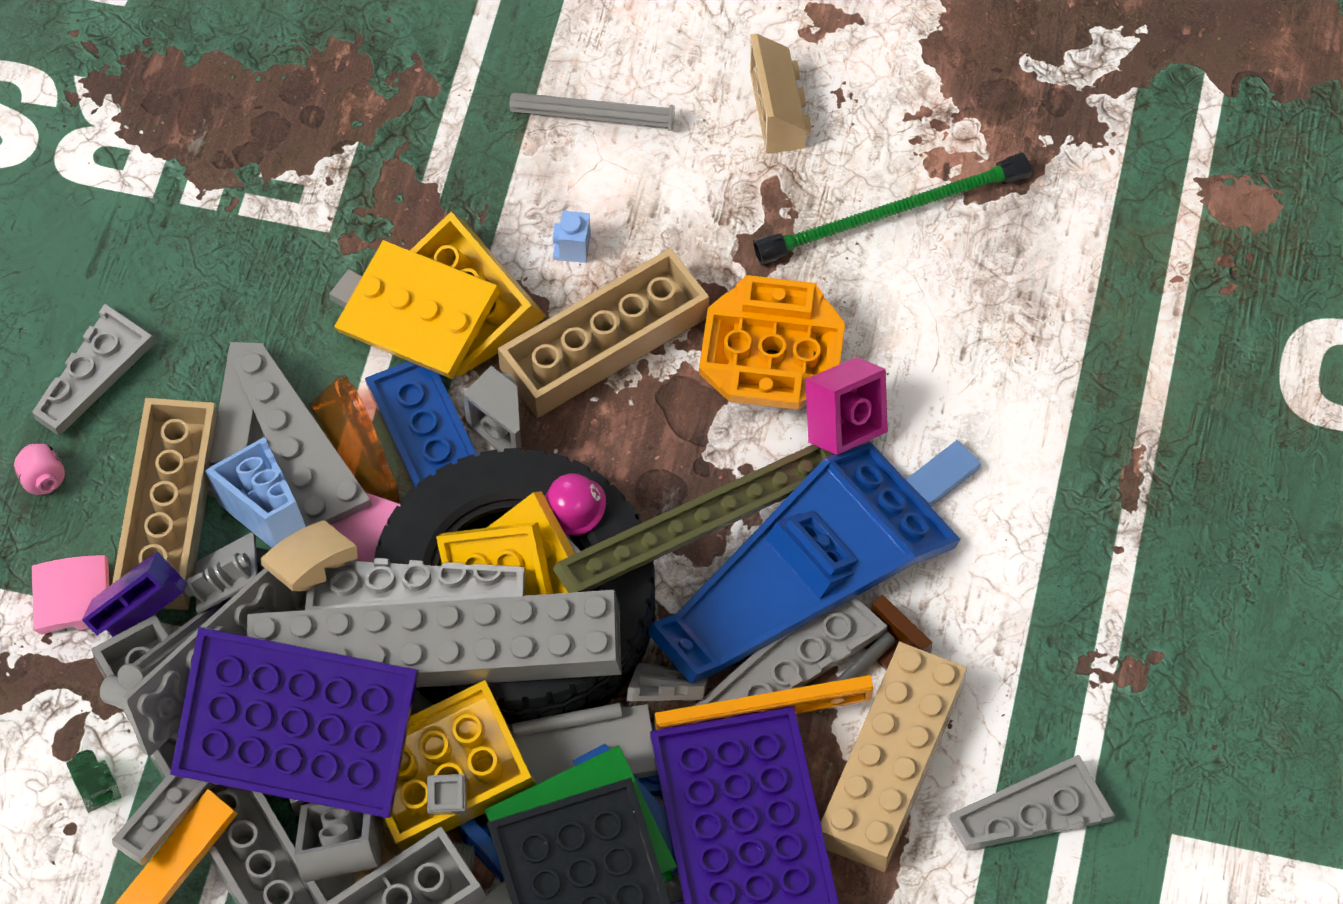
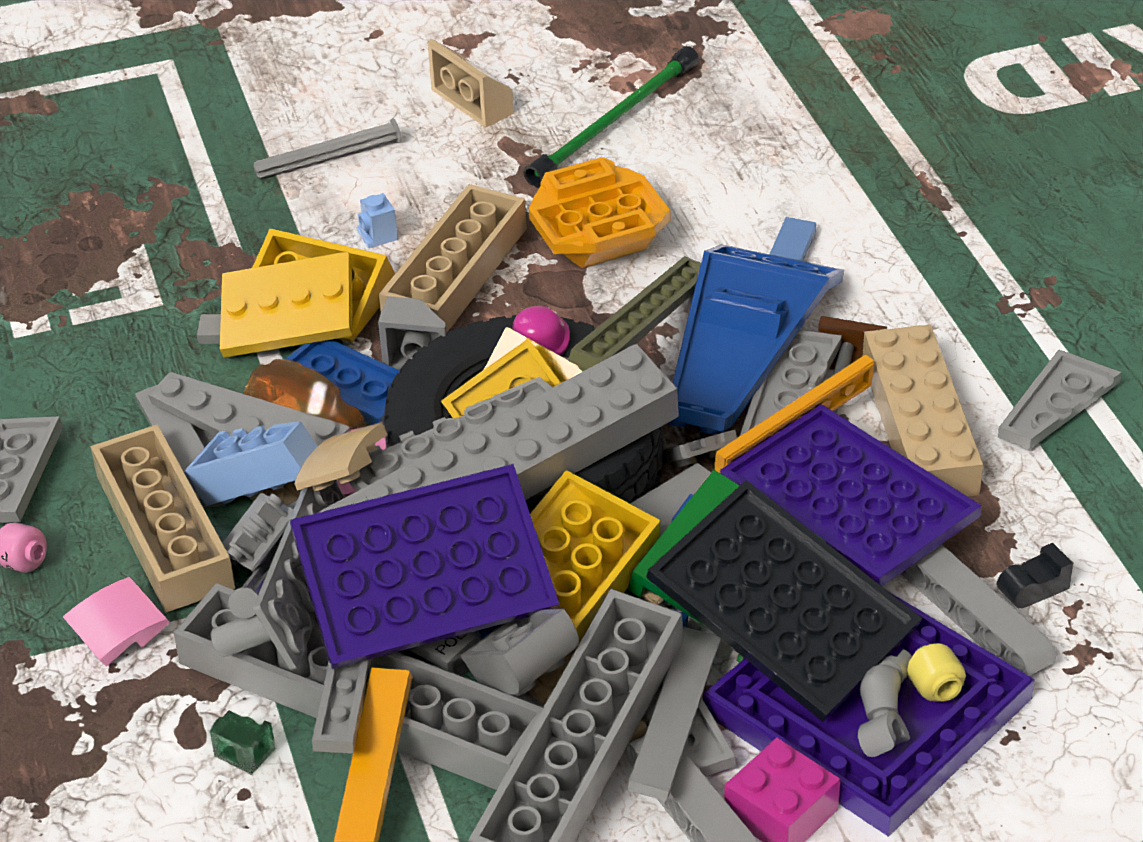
camera: 30 degrees left, 20 degrees down
dark purple piece [82,551,187,637] -> none
light grey tile [427,774,467,815] -> none
light grey bar [511,703,622,738] -> none
dark pink brick [805,357,888,455] -> none

